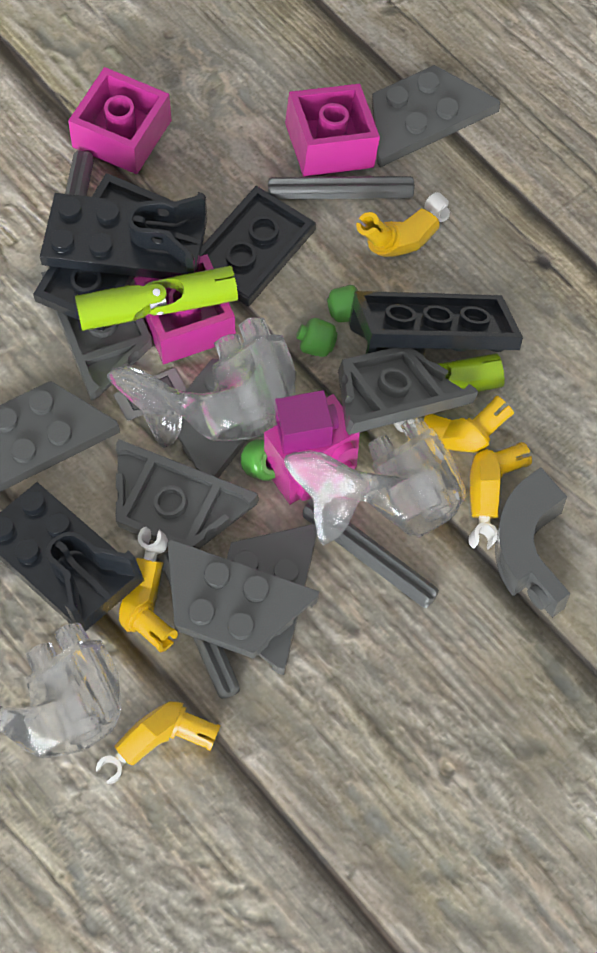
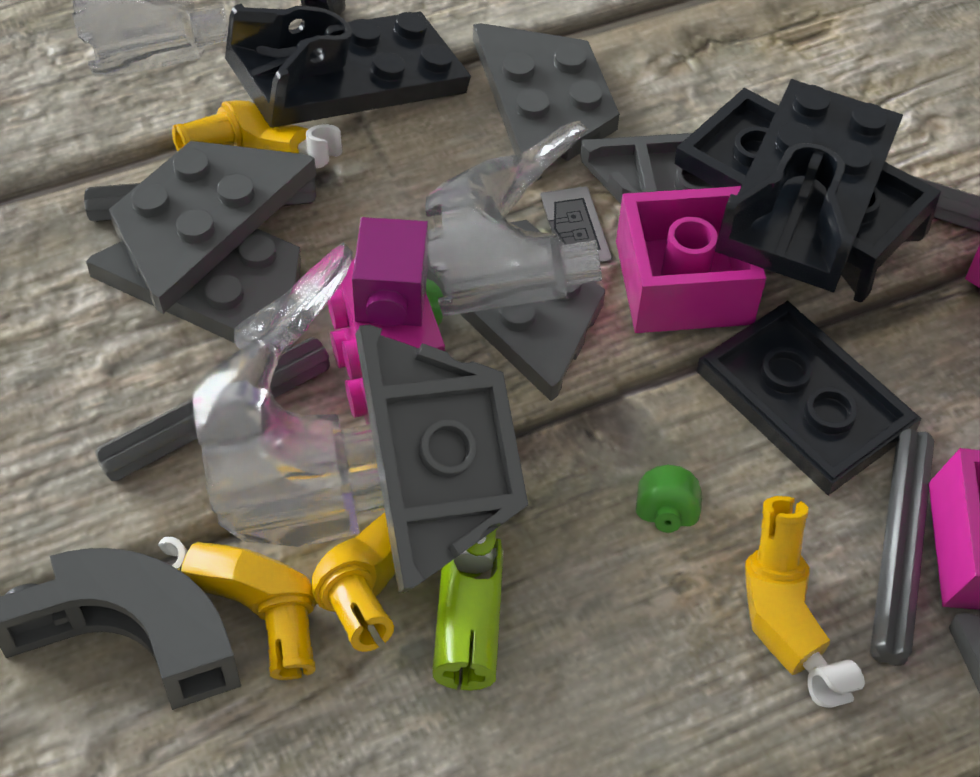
camera: 105 degrees right, 10 degrees down
lime piece [75,266,238,331] -> none
yellow arm [96,701,221,784] -> none
dark grey wing [116,439,259,549] -> none
bright green piece [296,318,338,357] -> none
black plate [349,291,523,357] -> none

